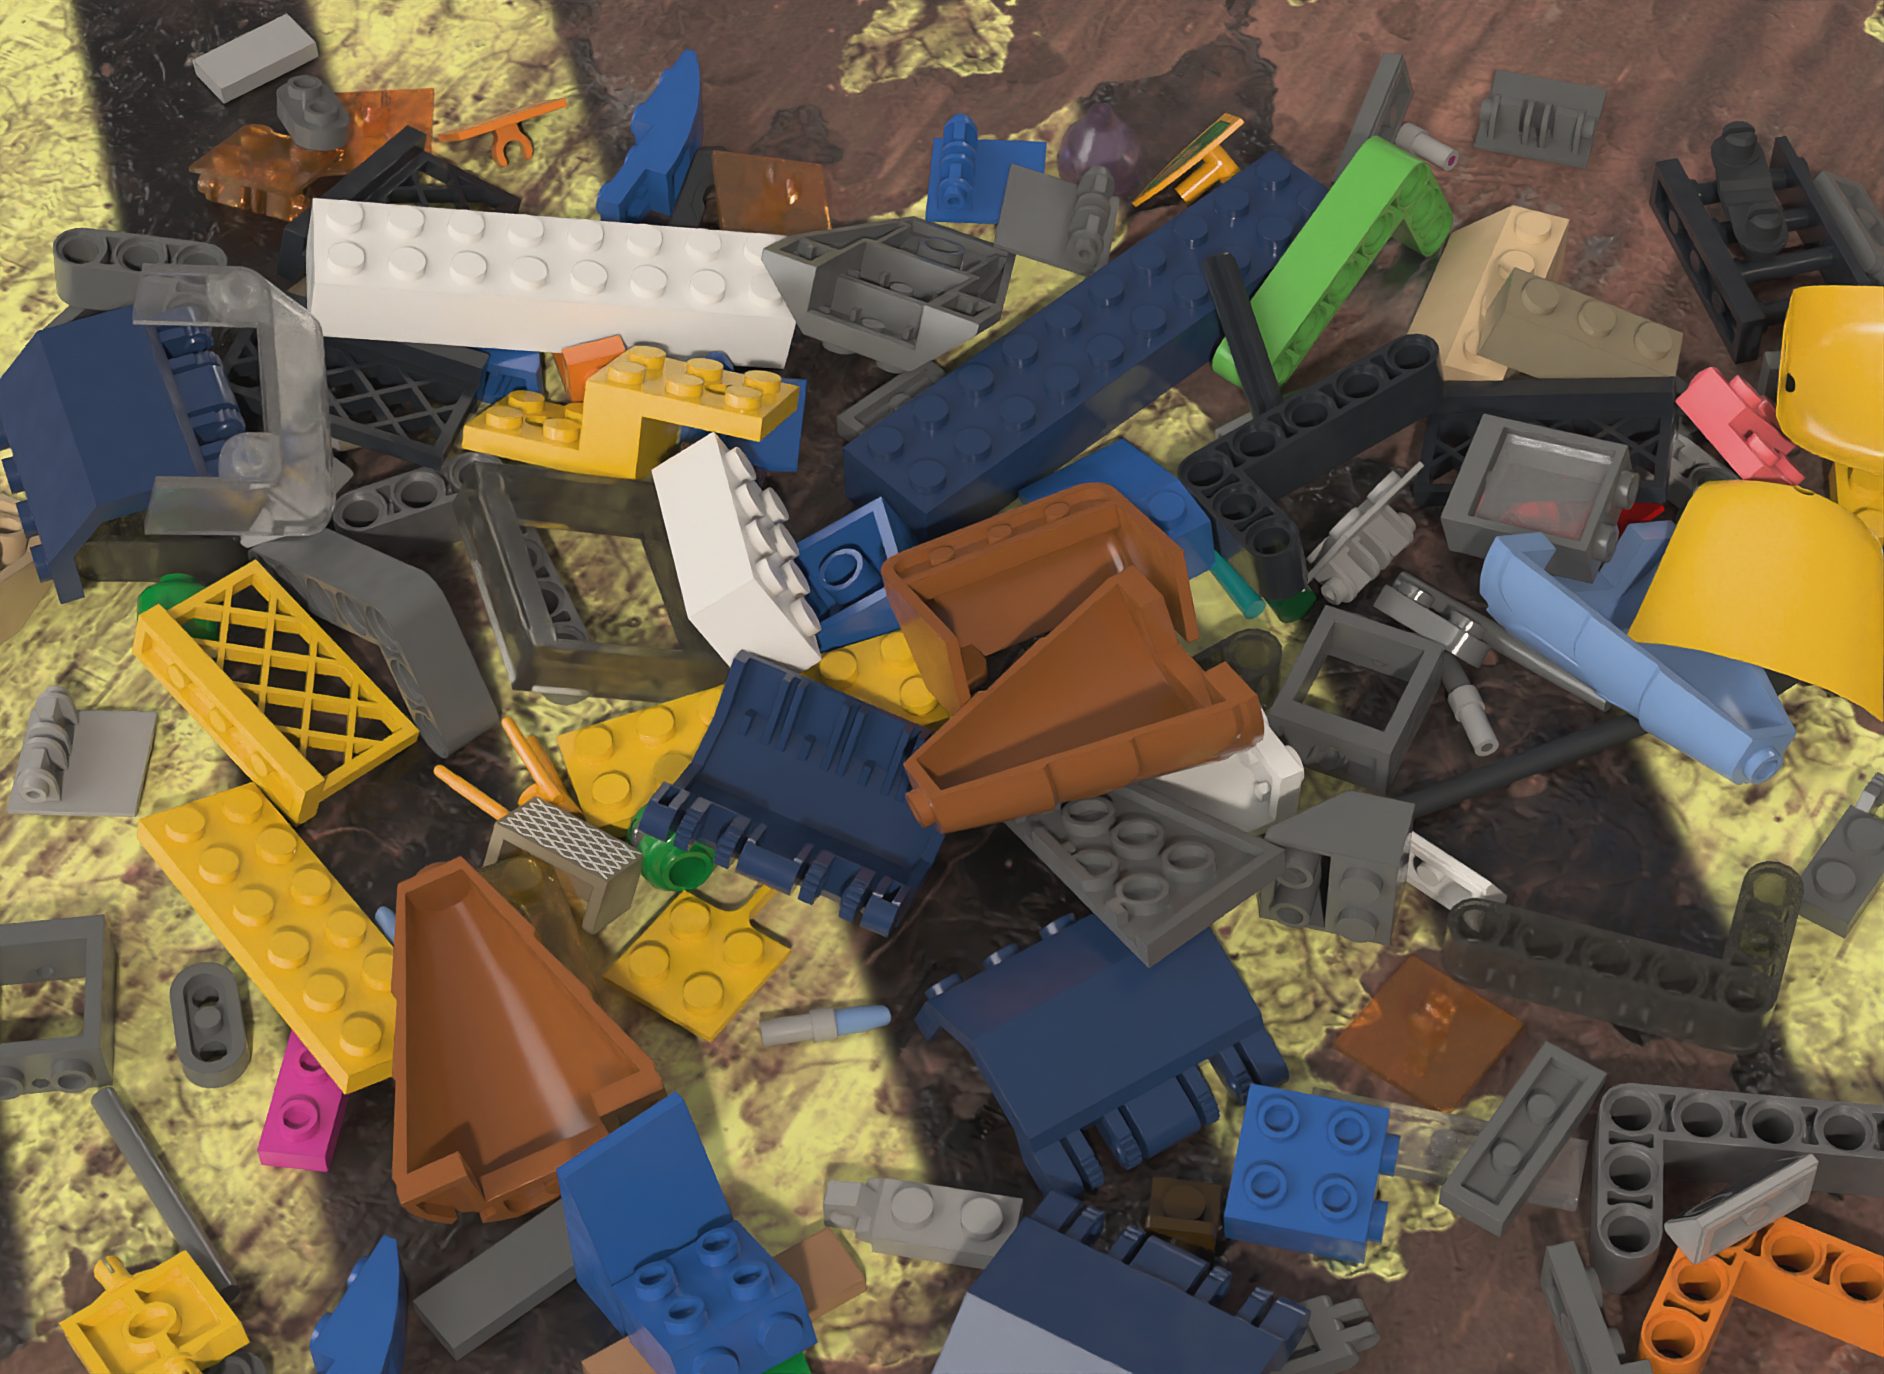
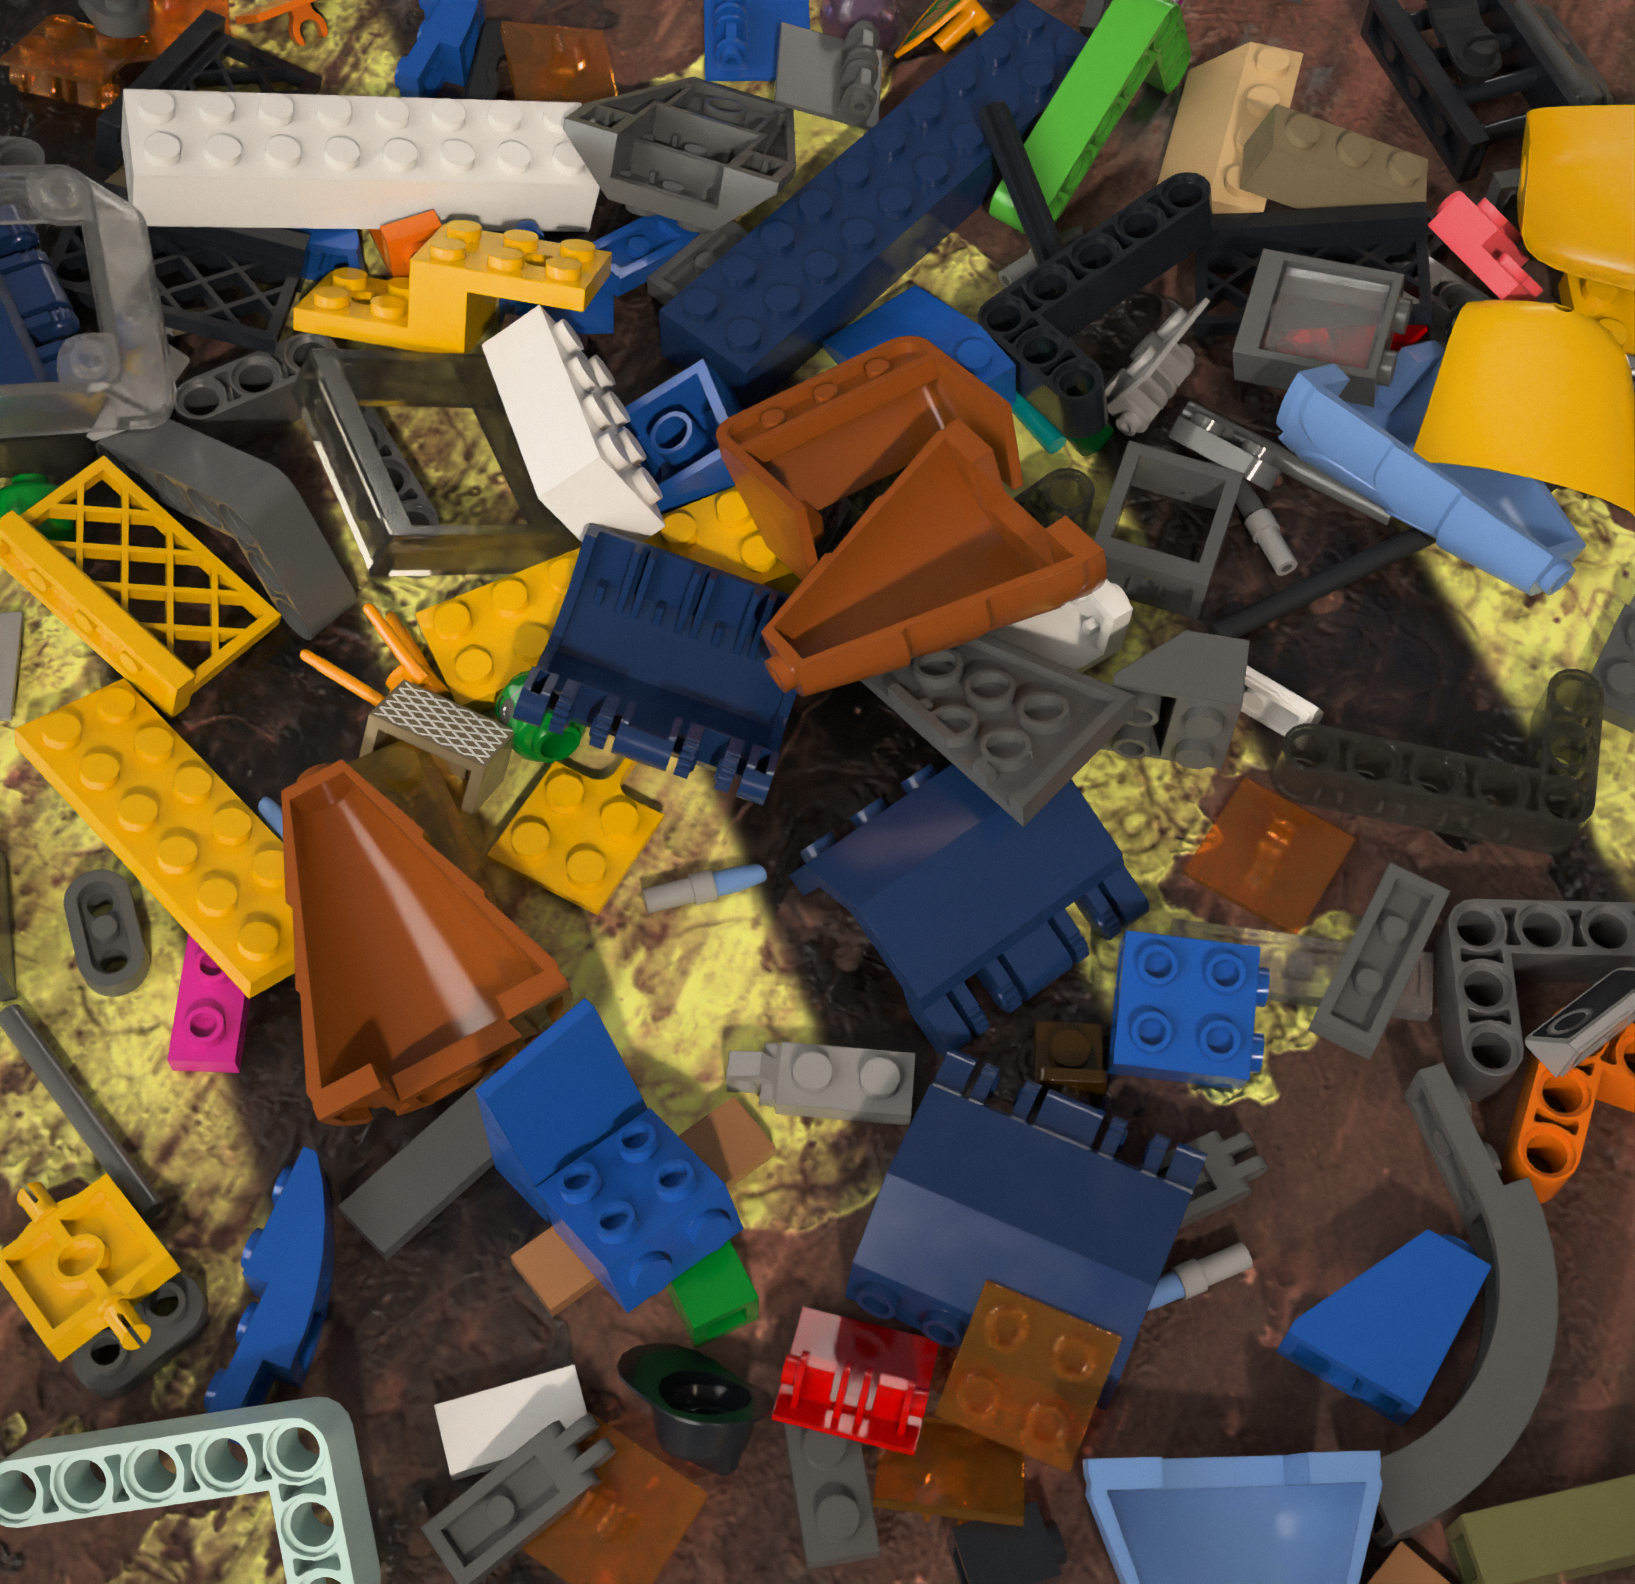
camera: 10 degrees left, 10 degrees up
none -> blue hinge [592,215,700,297]

